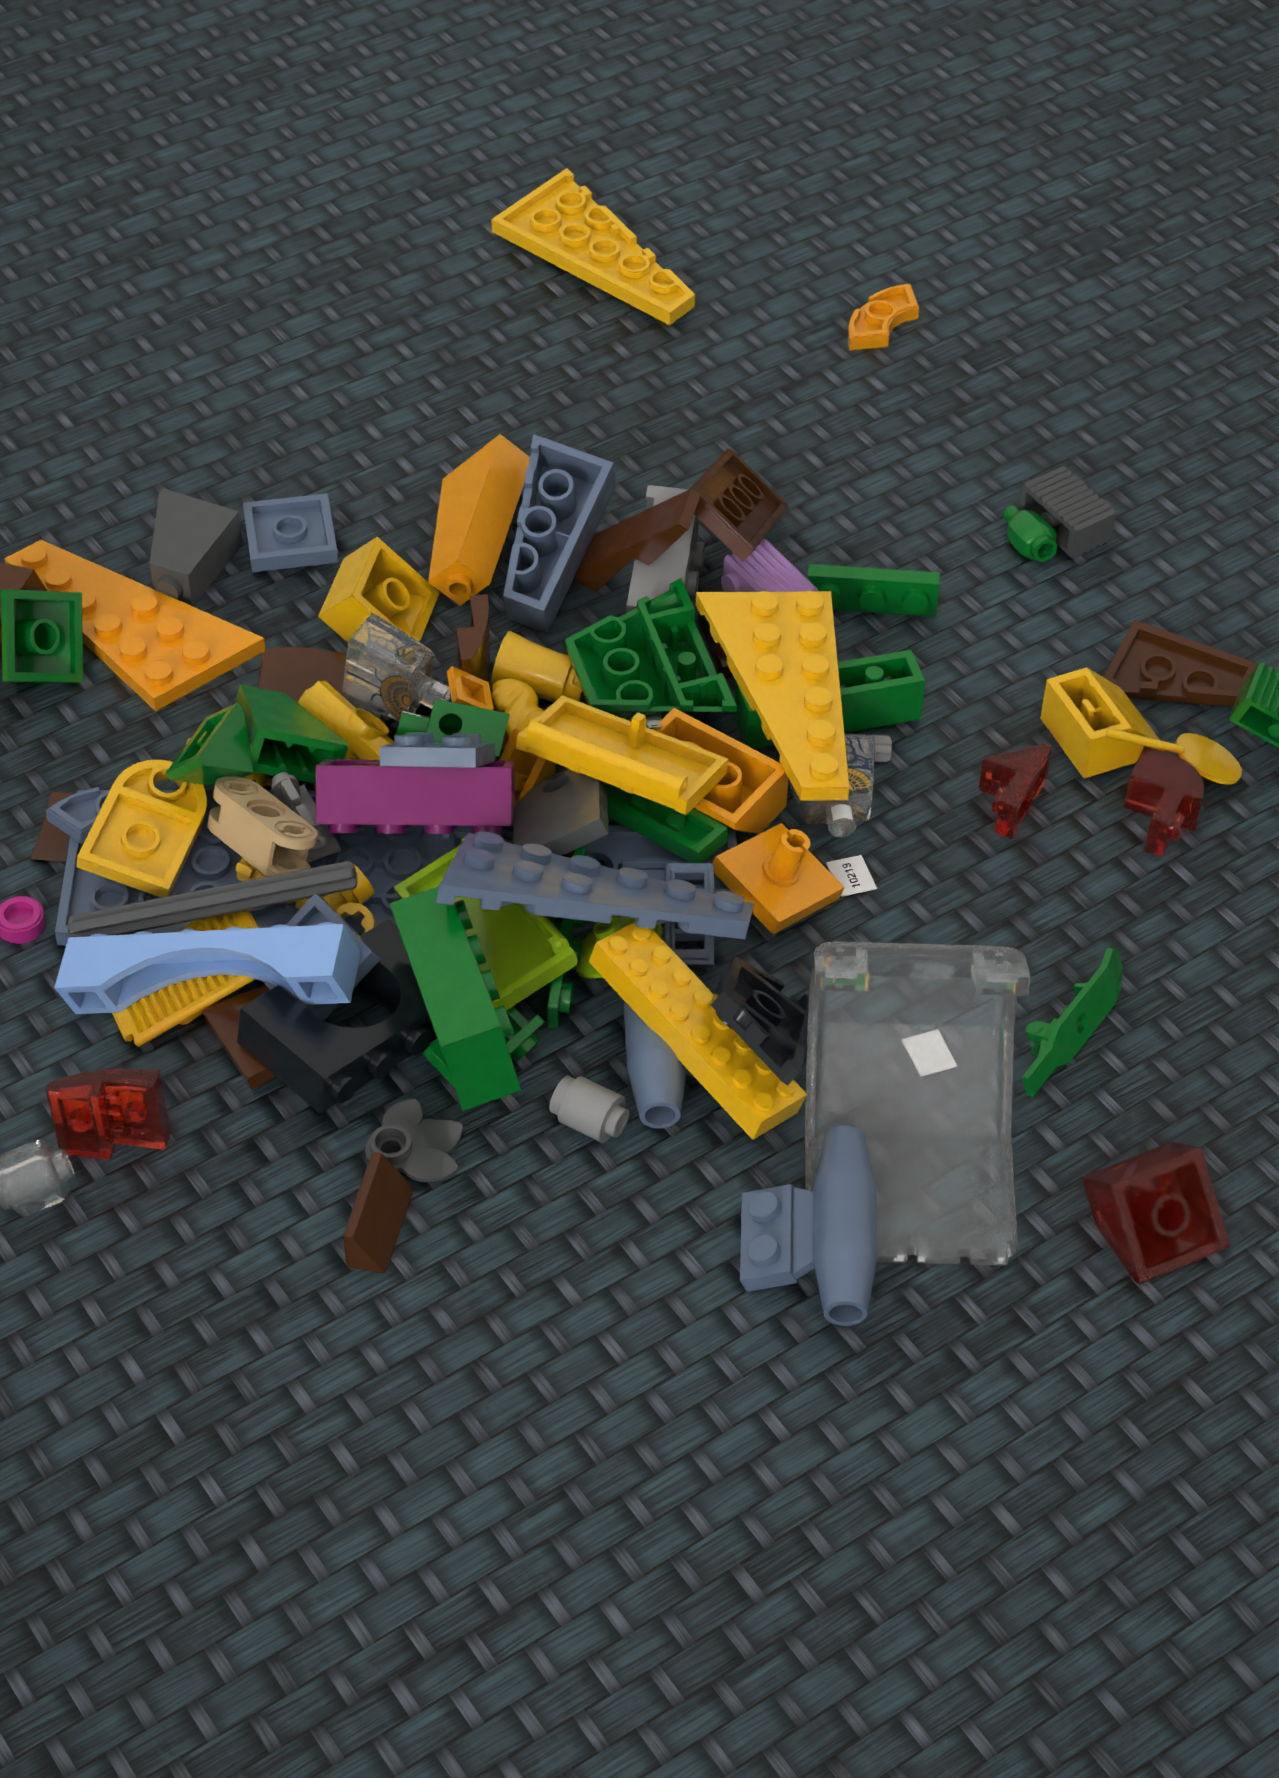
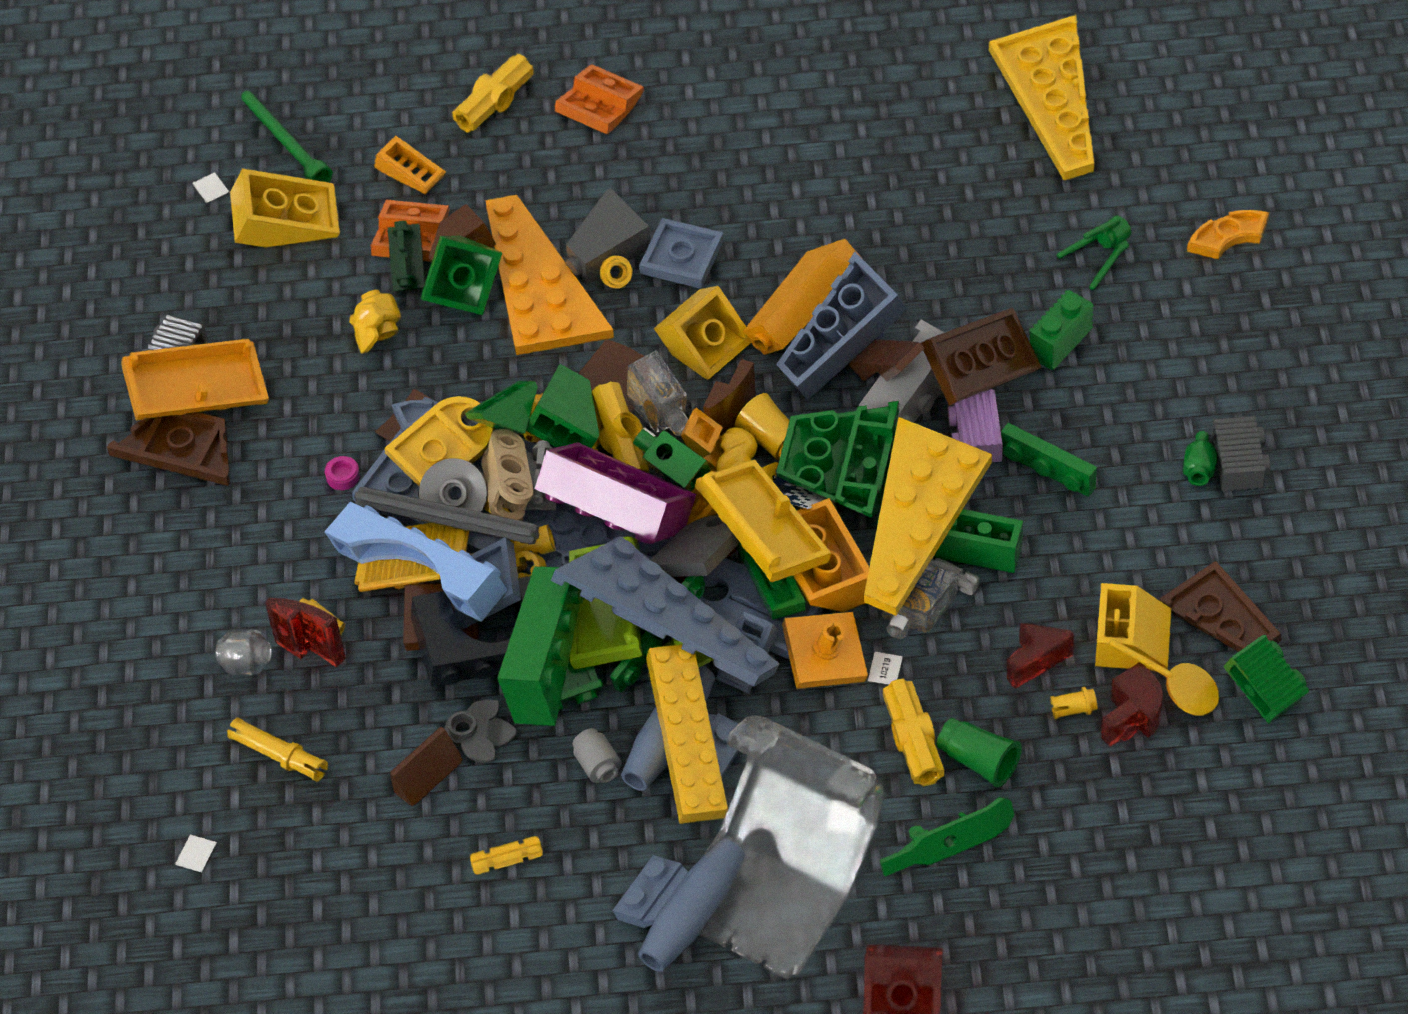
camera: 35 degrees right, 5 degrees up
sand blue plate [380,732,495,768] -> none
black wing [711,957,818,1086] -> none
none -> white sticker [175,835,217,873]
none -> yellow pin [227,717,328,782]
none -> light grey dish [419,458,487,512]
none -> yellow axle [470,836,543,874]
none -> orange slope [555,64,644,134]
none -> yellow plate [600,255,632,289]
none -> yellow piece [883,679,944,787]
none -> green plant [937,718,1022,788]
none -> green brick [1029,290,1094,370]
none -> yellow pin [1050,687,1098,719]
none -> green plant [1057,215,1132,290]

